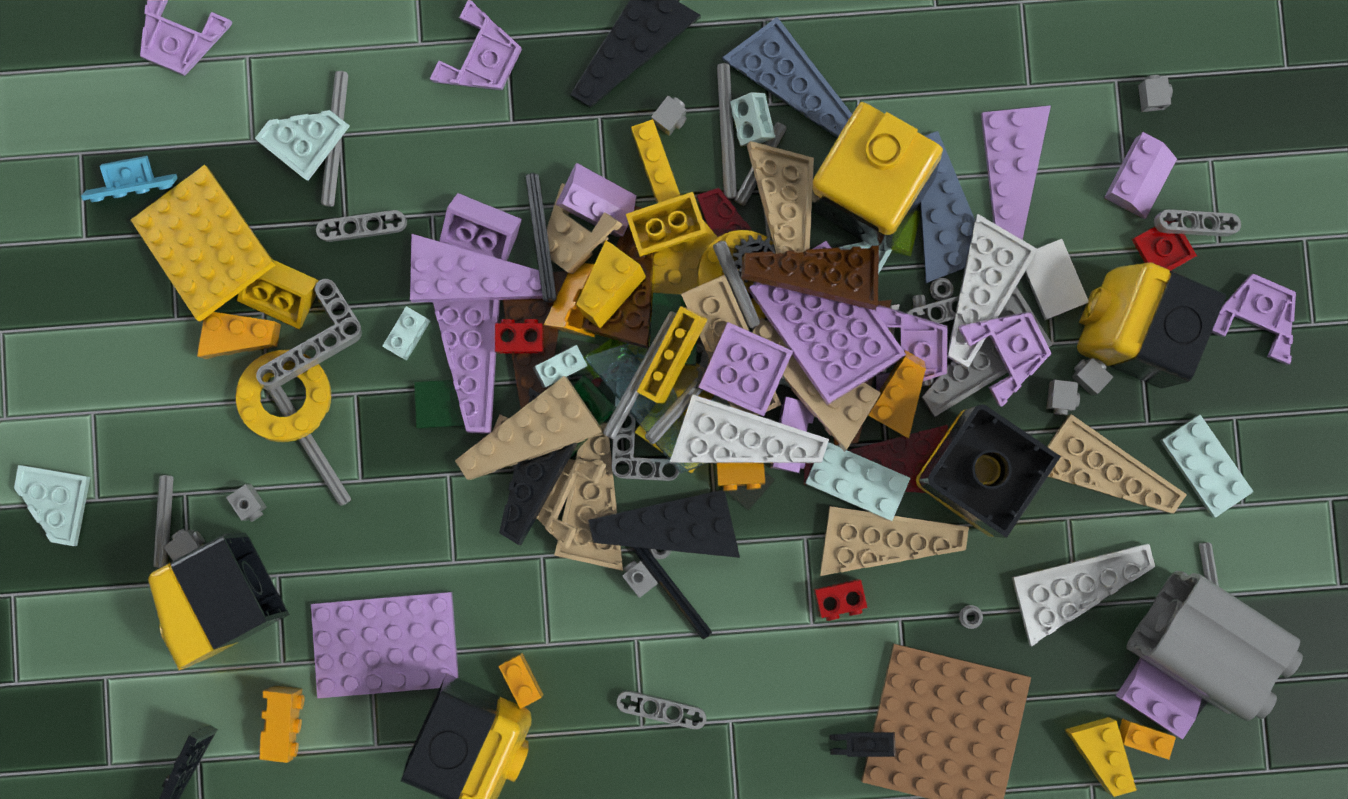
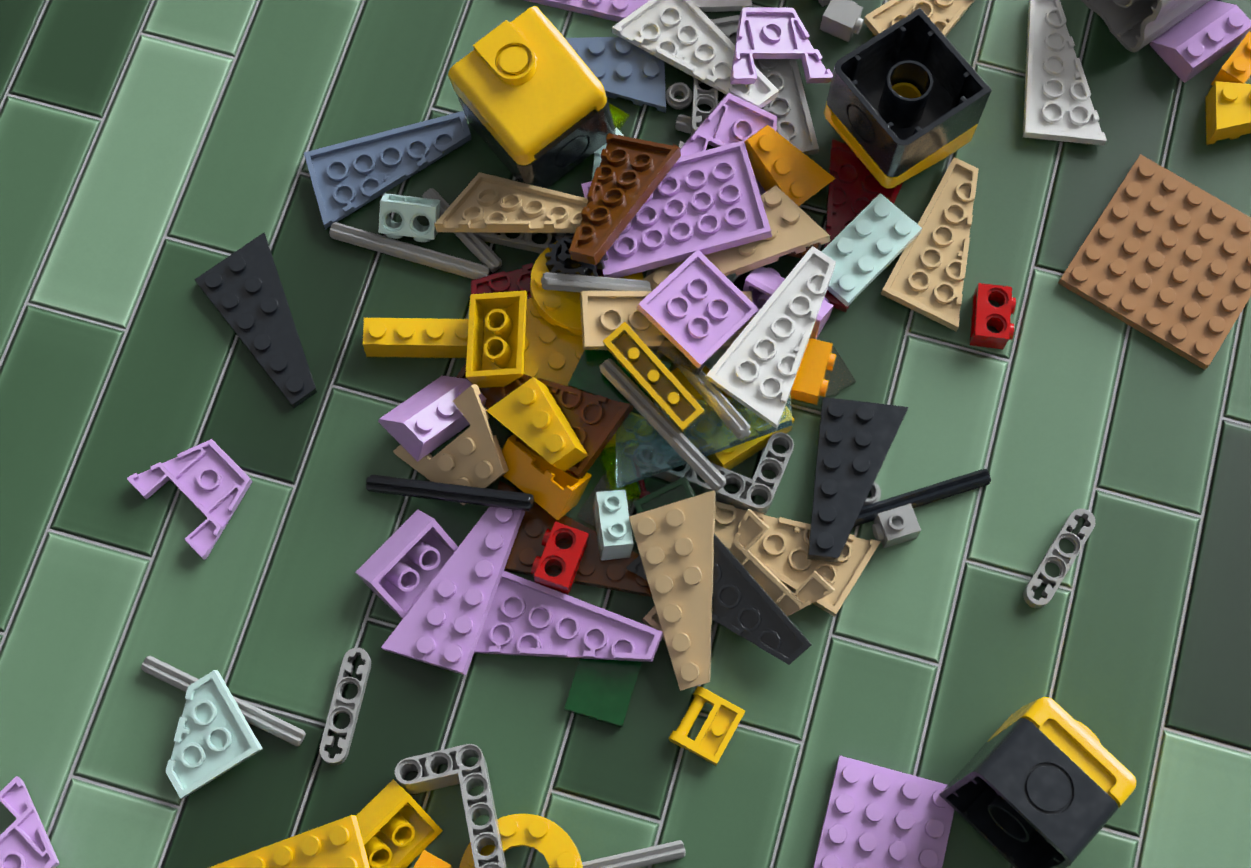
camera: 70 degrees left, 15 degrees down
light aqua brick [382,306,430,361] -> none
light orange brick [499,653,543,709] -> none
light grey brick [651,96,687,136] -> none
black hinge [830,732,896,757] -> none
light grey plate [959,605,983,629] -> none
none -> yellow plate [668,686,745,766]

